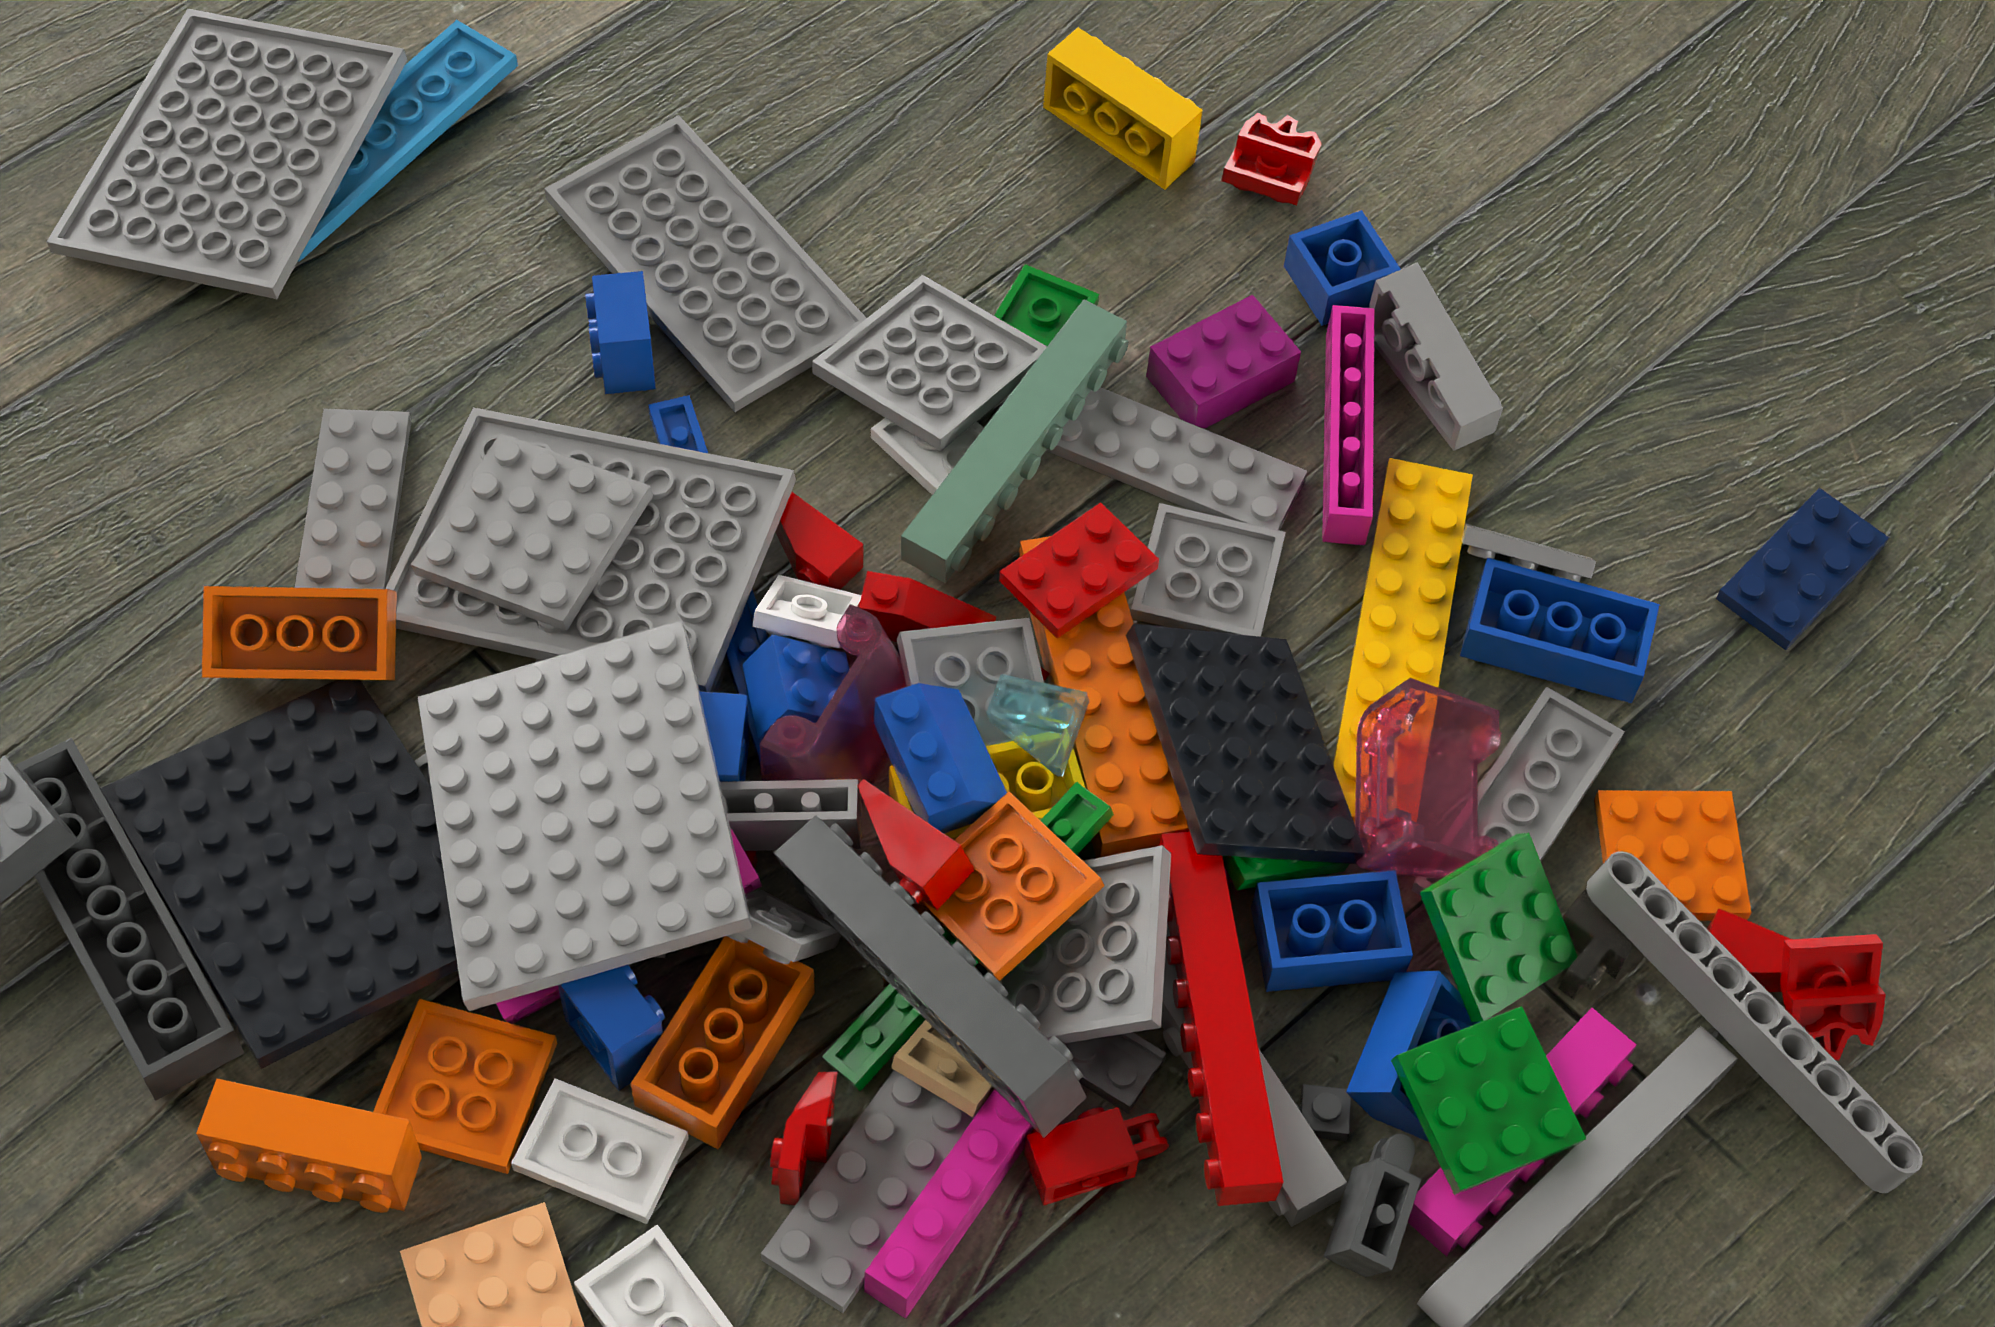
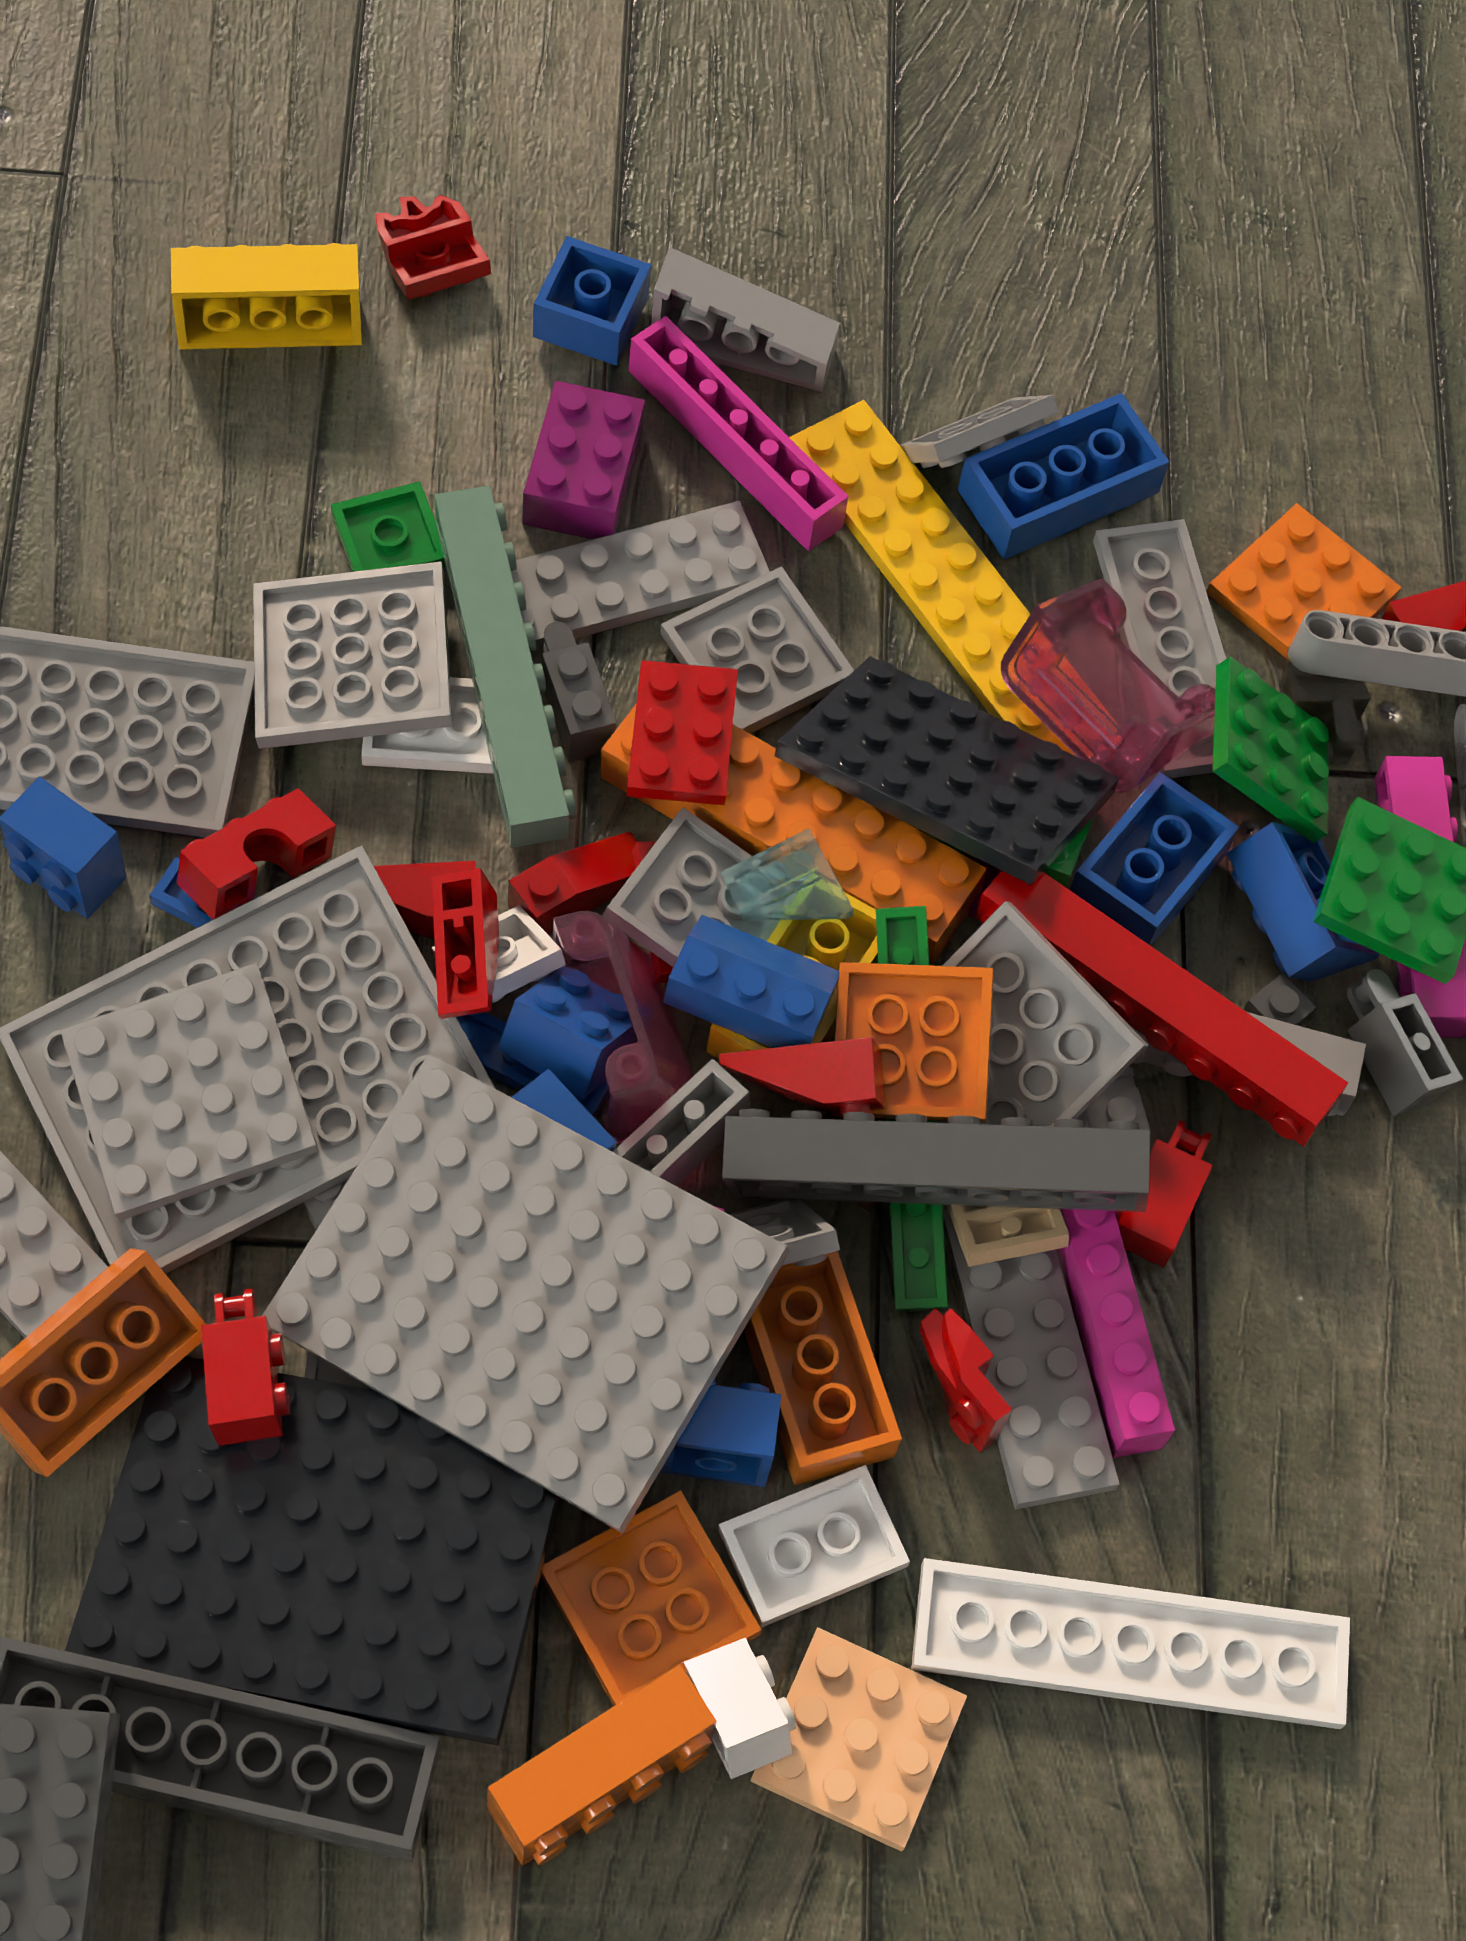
camera: 50 degrees left, 5 degrees up
dark blue plate [1716,488,1889,650] -> none
none -> red arch [177,788,336,920]
none -> red brick [201,1288,290,1446]
none -> red slope [431,868,500,1019]
none -> dark grey brick [542,622,617,763]
none -> white brick [684,1638,796,1779]

